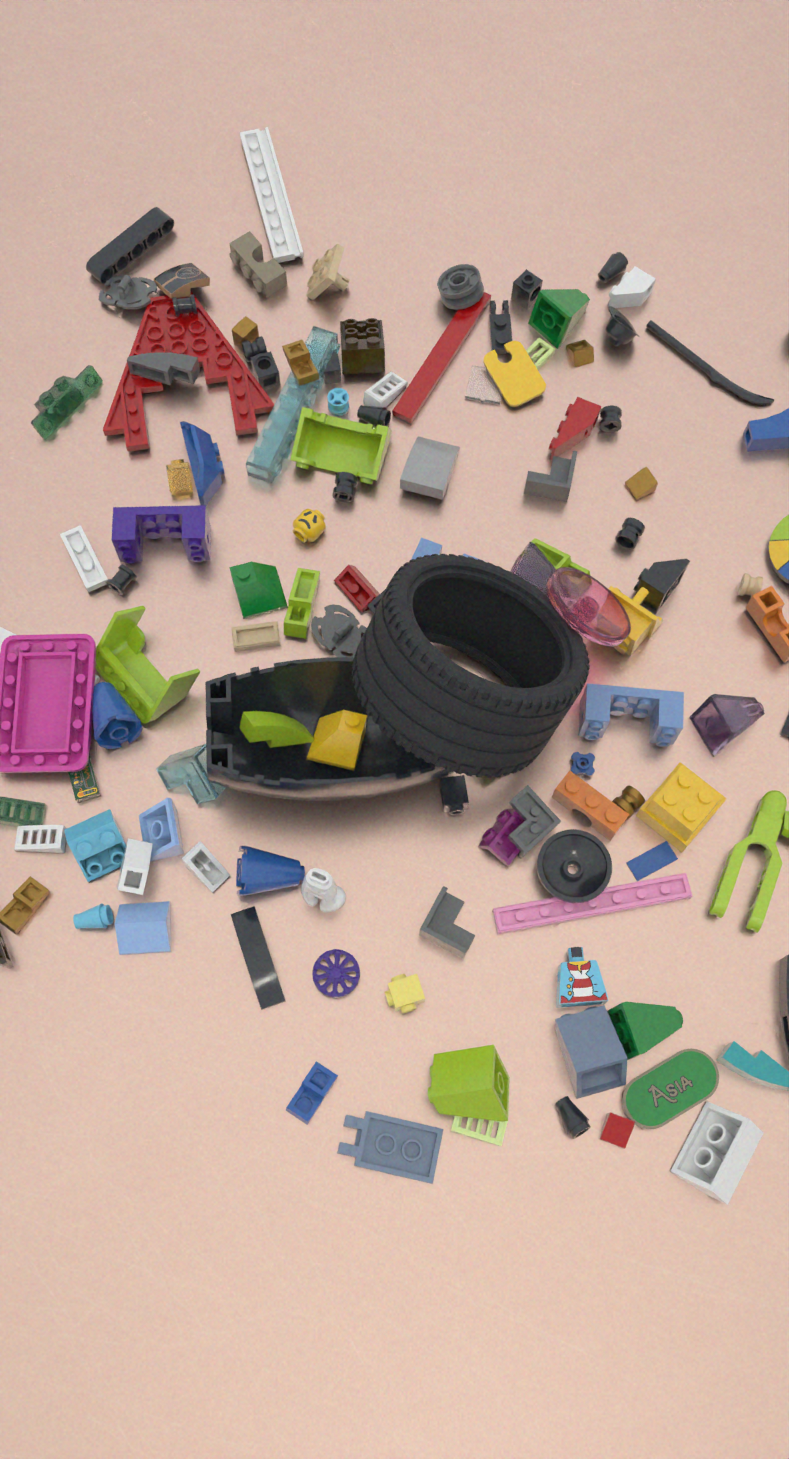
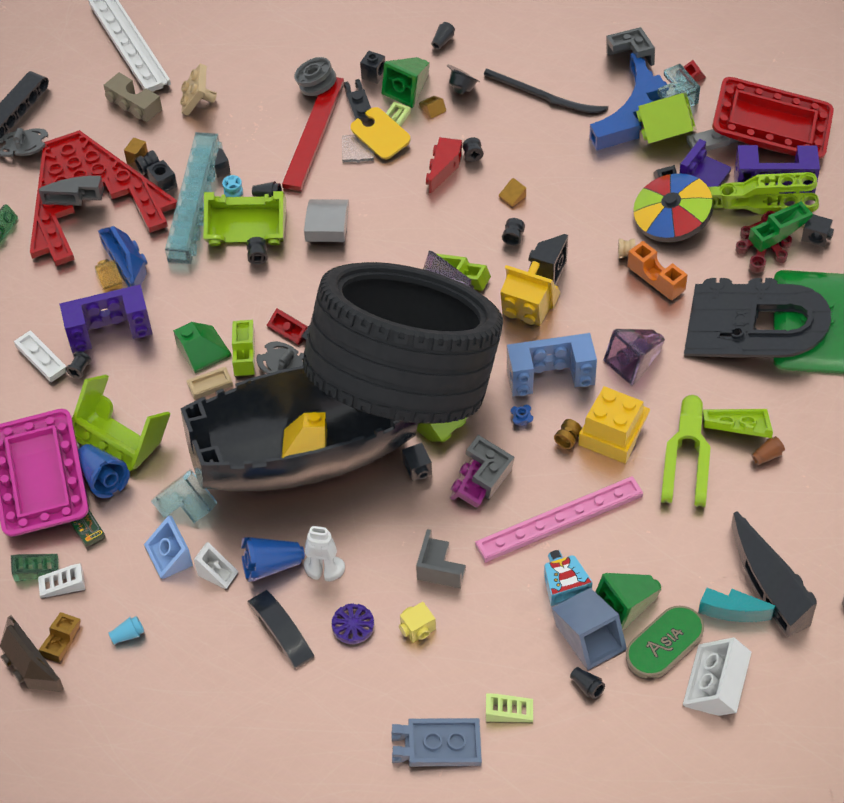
camera: 10 degrees left, 15 degrees down
medium azure slope [64,809,126,882] -> none
light blue slope [115,901,171,955] -> none
white slope [116,838,153,895] -> none
slope [153,263,210,298] -> none
black bush [173,294,197,317] -> none
lime slope [239,711,314,748] -> none
pearl gold slope [282,340,319,386] -> none
blue slope [286,1061,338,1125] -> none
yellow head [293,509,326,543] -> none
dark brown slope [340,318,385,374] -> none
white slope [363,371,408,407] -> none
lime slope [428,1045,510,1122] -> none
dark grey panel [524,451,577,502] -> none
black dish [537,829,612,903] -> none
clear pink dish [546,567,631,646] -> none
orange arch [552,771,630,841] -> none
red slope [600,1112,635,1149] -> none
white slope [608,266,656,308] -> none
blue sticker [626,841,678,881] -> none

